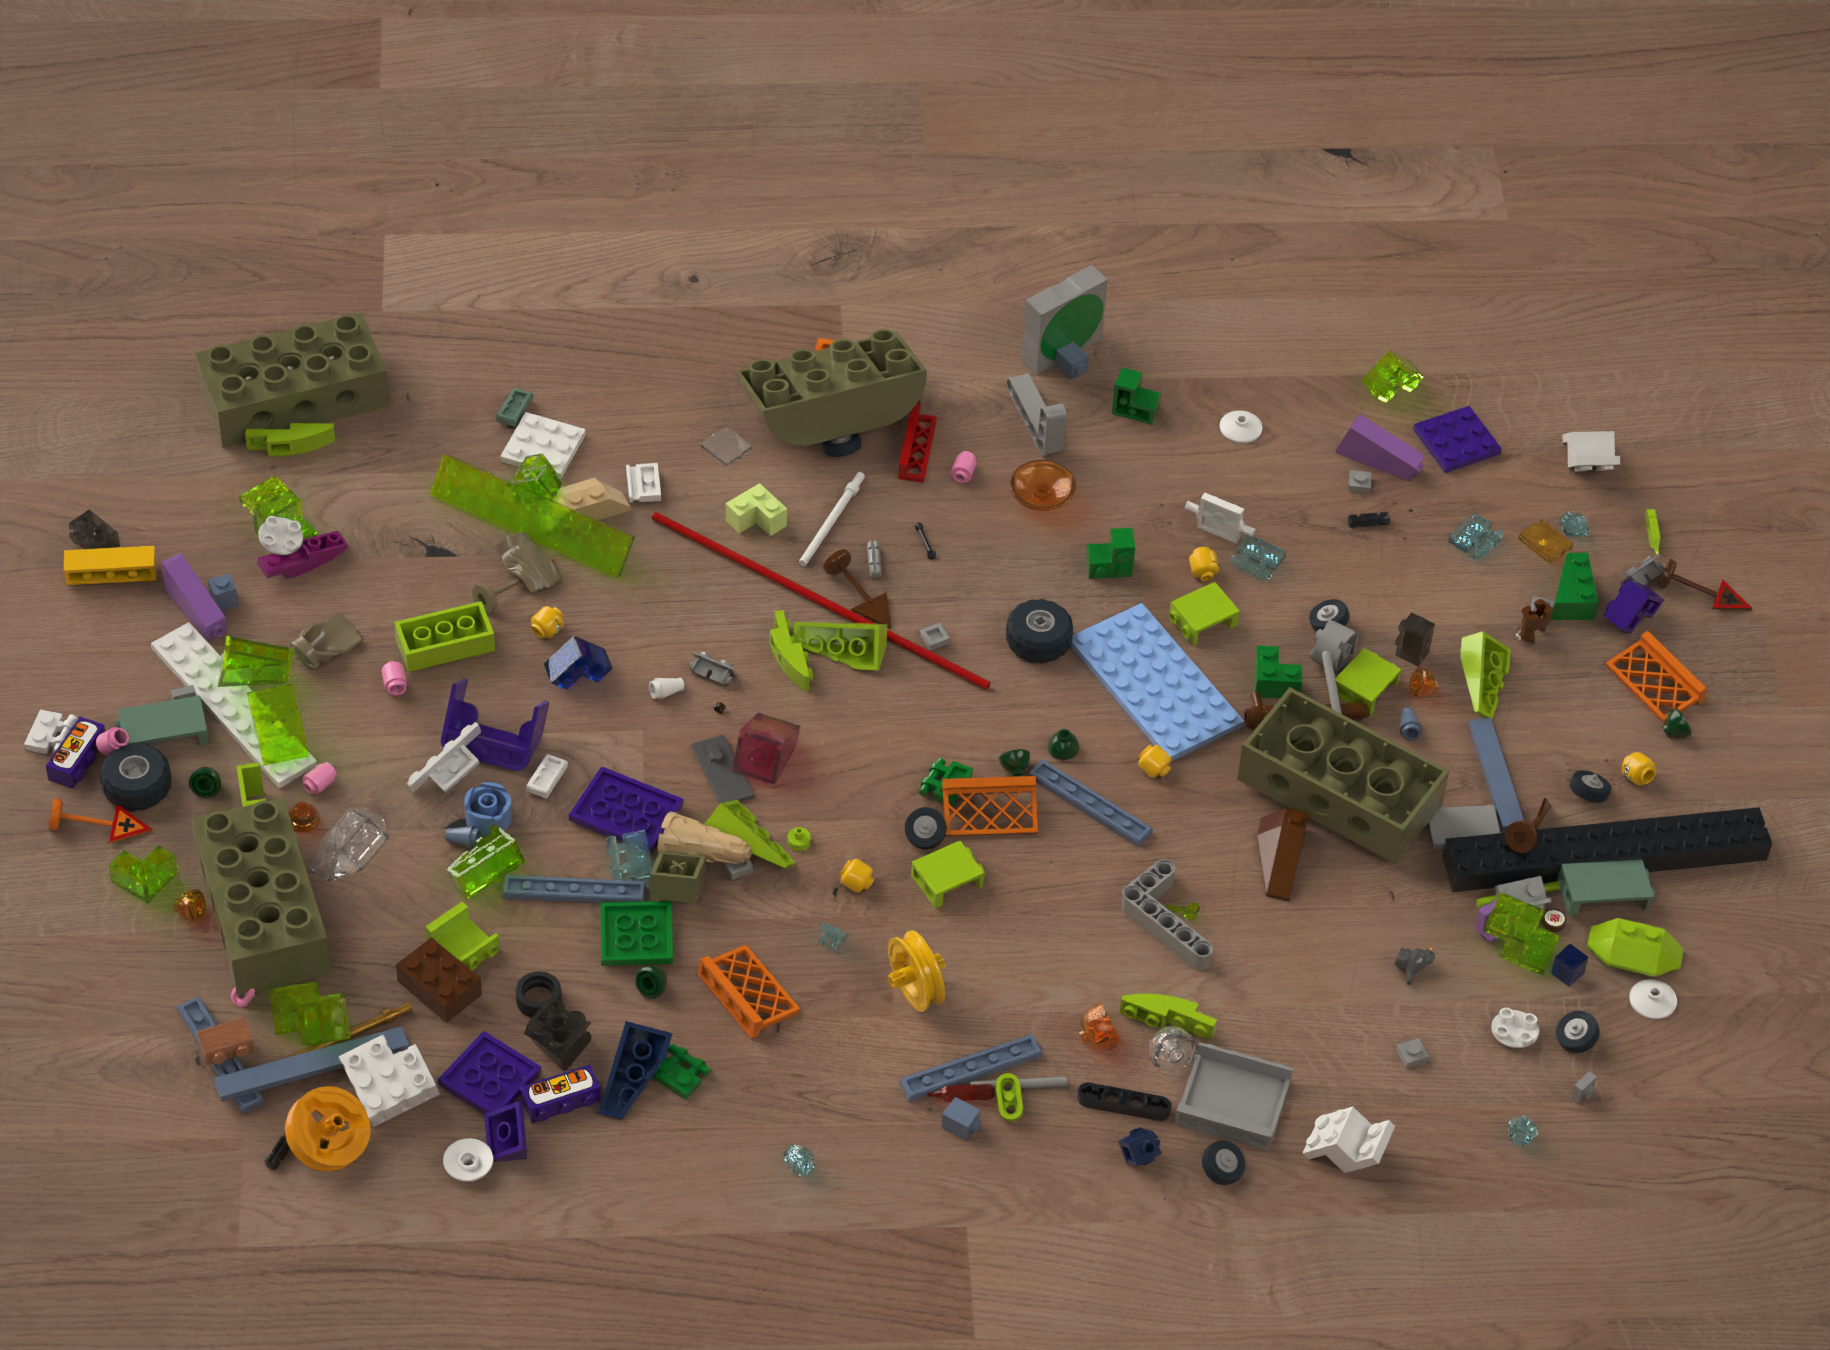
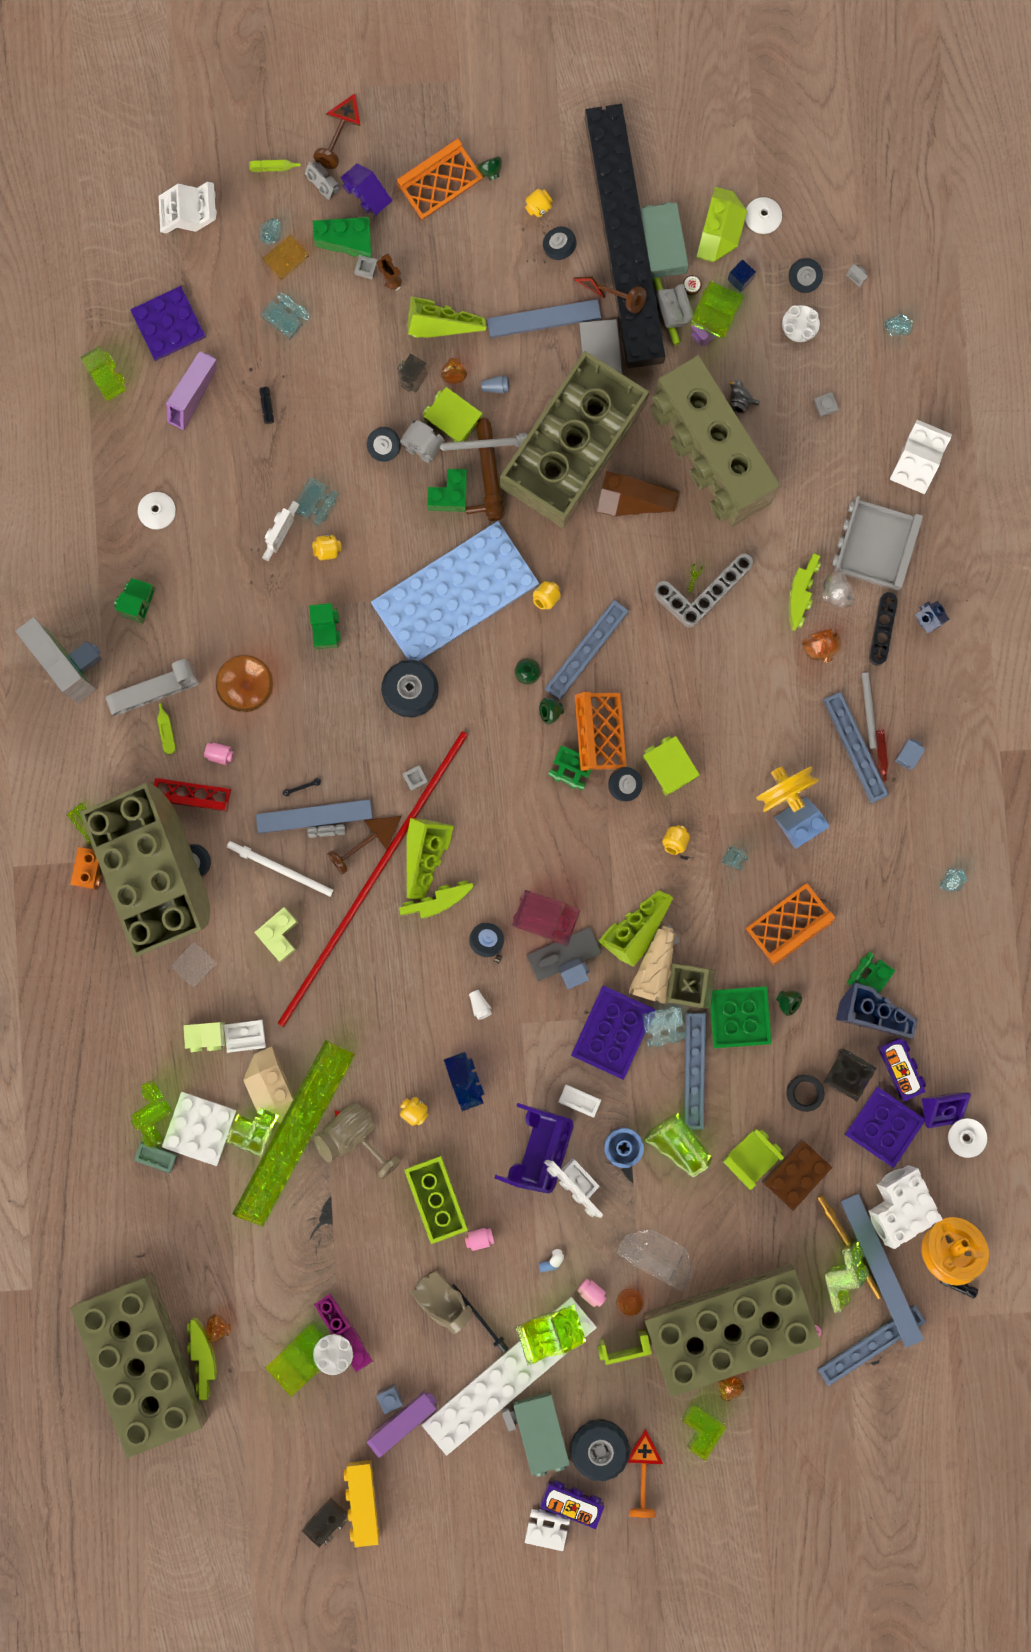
camera: 90 degrees left, 35 degrees up
bright pink brick [96,727,129,755] -> none
dark green brick [189,767,221,798] -> none
nougat brick [197,1017,254,1066] -> none
clear neon green wedge [217,636,294,687] -> none
sand blue cone [445,826,482,849] -> none
light grey hinge [688,651,737,686] -> none
lime tile [787,827,811,851] -> none
lime plate [996,1073,1023,1122] -> none
lime panel [1169,582,1240,645] -> none
black wheel [1202,1140,1246,1185] -> none
light grey plate [1348,470,1371,494] -> none
none -> clear neon green bracket [131,1080,174,1149]
none -> lime piece [157,703,176,755]
none -> yellowish green brick [184,1022,226,1052]
none -> clear orange brick [206,1314,231,1342]
none -> sand blue tile [256,800,373,834]
none -> black sword [452,1284,509,1353]
none -> black wheel [469,923,504,957]
none -> arm [539,1249,564,1273]
none -> sand blue brick [558,958,590,989]
none -> olive brick [650,355,780,527]
none -> medium blue slope [774,797,830,849]

